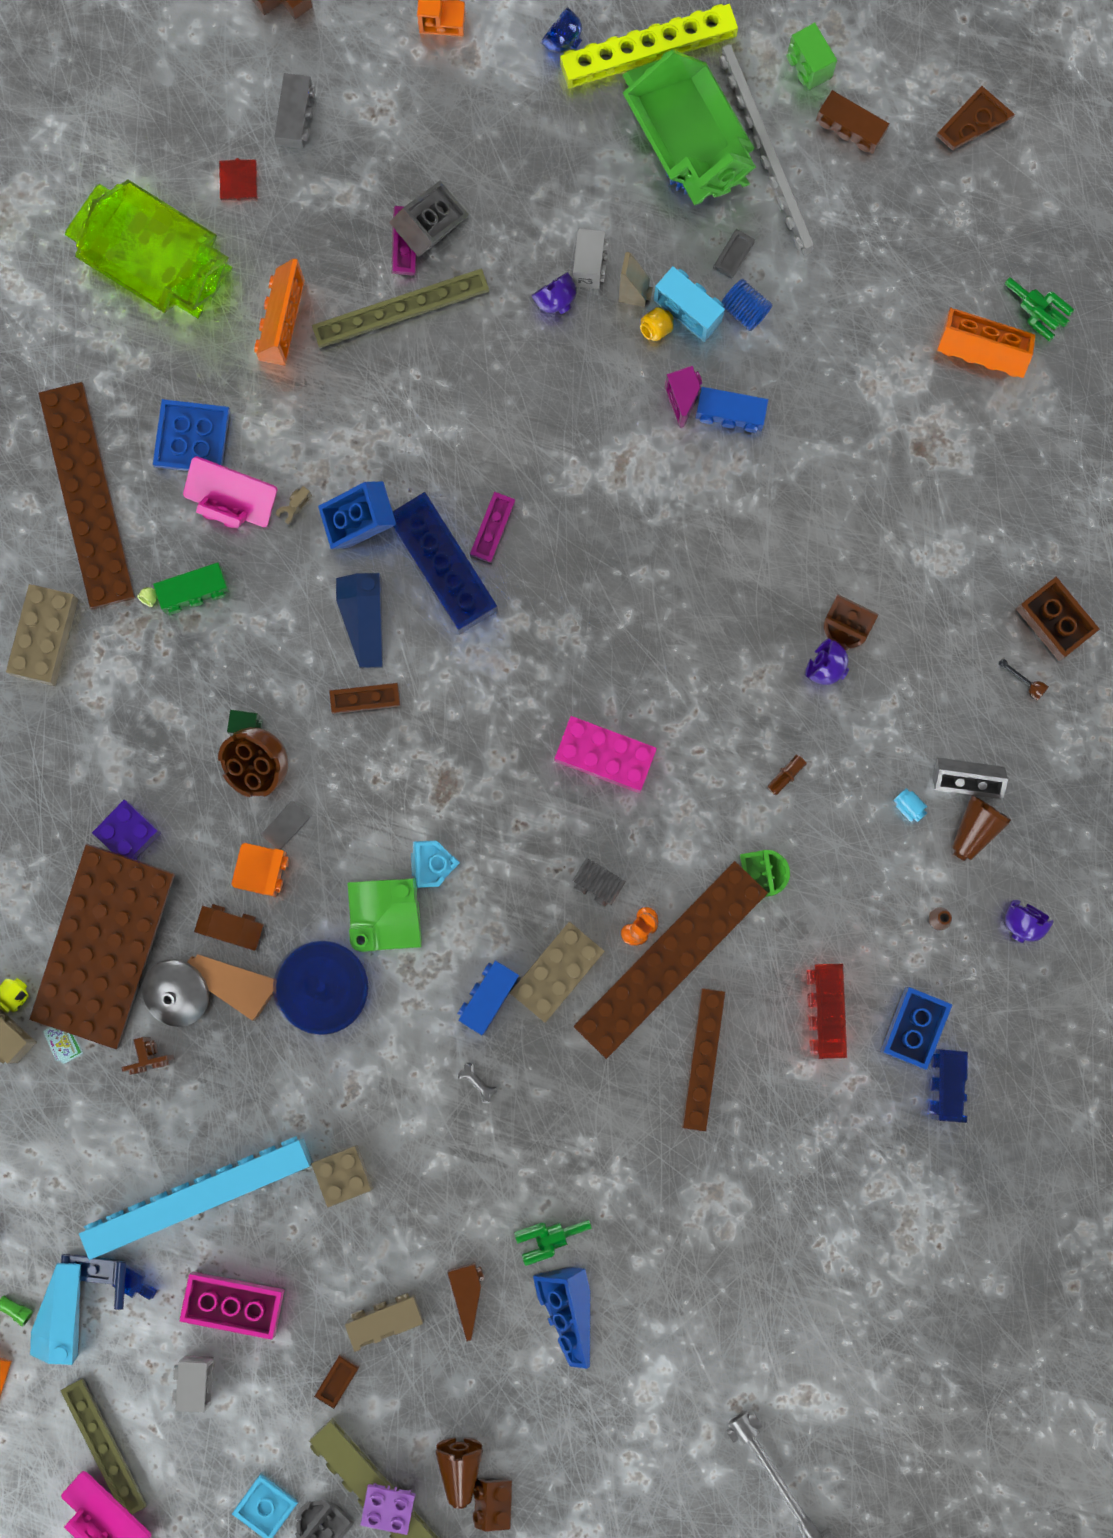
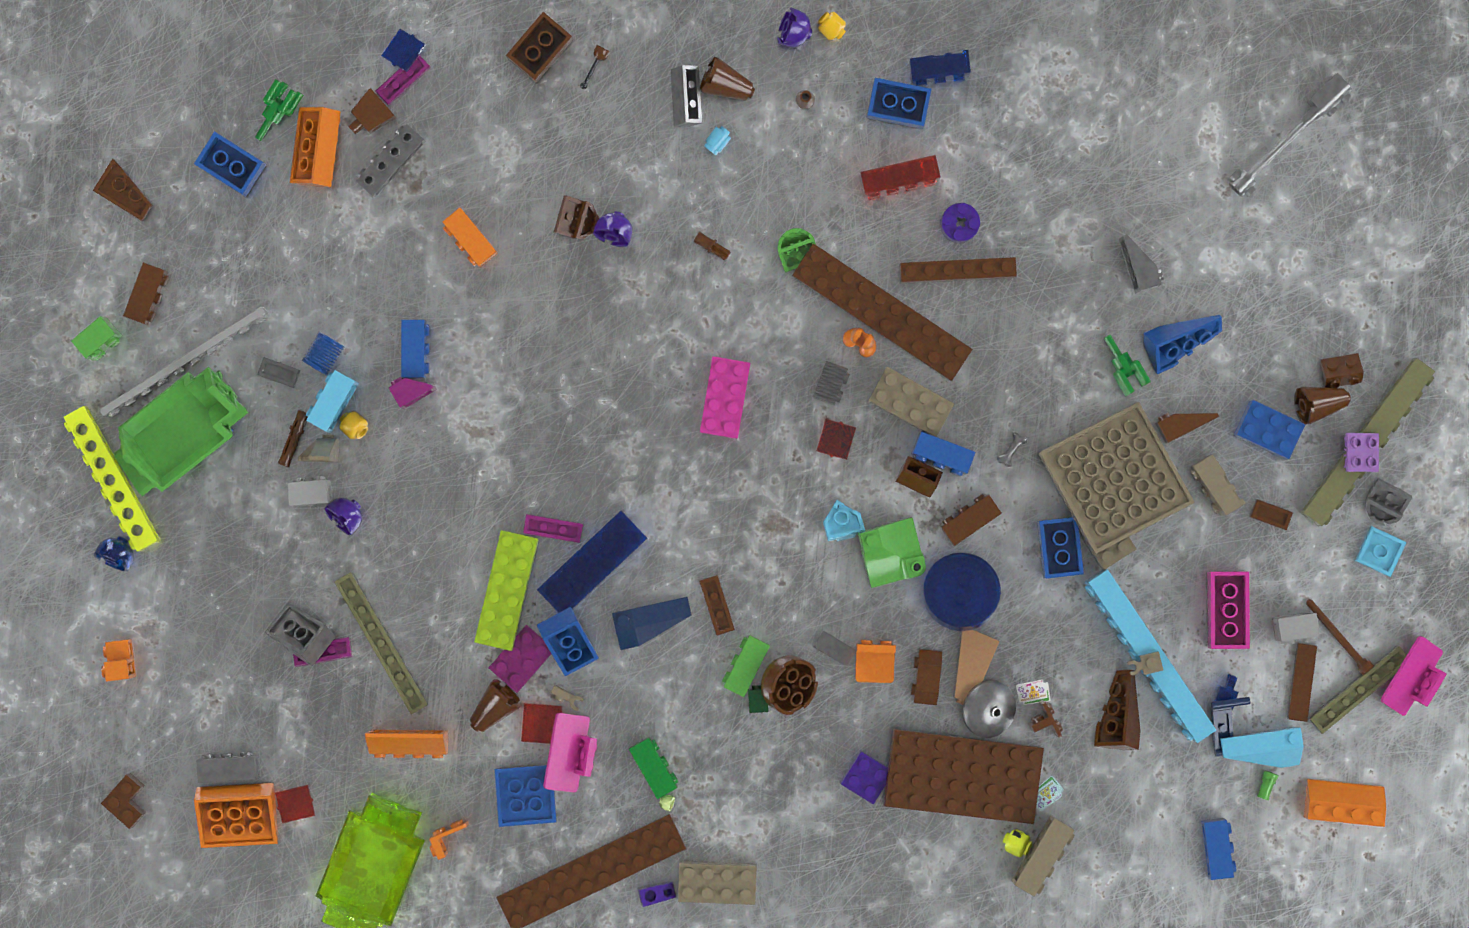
camera: 100 degrees left, 5 degrees up
none -> blue brick [194,131,266,197]
none -> orange slope [194,783,278,848]
none -> reddish brown pin [278,410,308,467]
none -> reddish brown torso [348,88,396,135]
none -> flat silver brick [356,124,426,198]
none -> magenta tile [375,53,431,106]
none -> clear blue piece [381,29,426,72]
none -> orange bracket [429,819,469,860]
none -> orange brick [442,208,498,268]
none -> reddish brown cone [470,679,522,732]
none -> lime plate [474,530,539,651]
none -> magenta plate [488,625,551,693]
none -> clear red tile [521,703,563,744]
none -> dark purple leg [638,882,676,907]
none -> bright green brick [722,635,770,697]
none -> yellow head [817,11,846,40]
none -> clear red piece [817,419,856,460]
none -> reddish brown brick [895,456,943,498]
none -> dark purple brick [940,203,980,243]
none -> reddish brown brick [941,494,1002,546]
none -> white sticker [1016,679,1051,705]
none -> blue brick [1037,517,1084,579]
none -> dark tan plate [1039,402,1195,555]
none -> reddish brown wedge [1094,670,1141,750]
none -> flat silver slope [1119,234,1164,294]
none -> dark tan plate [1127,651,1163,675]
none -> blue brick [1234,400,1306,460]
none -> reddish brown tile [1287,643,1317,722]
none -> reddish brown piece [1306,599,1374,675]

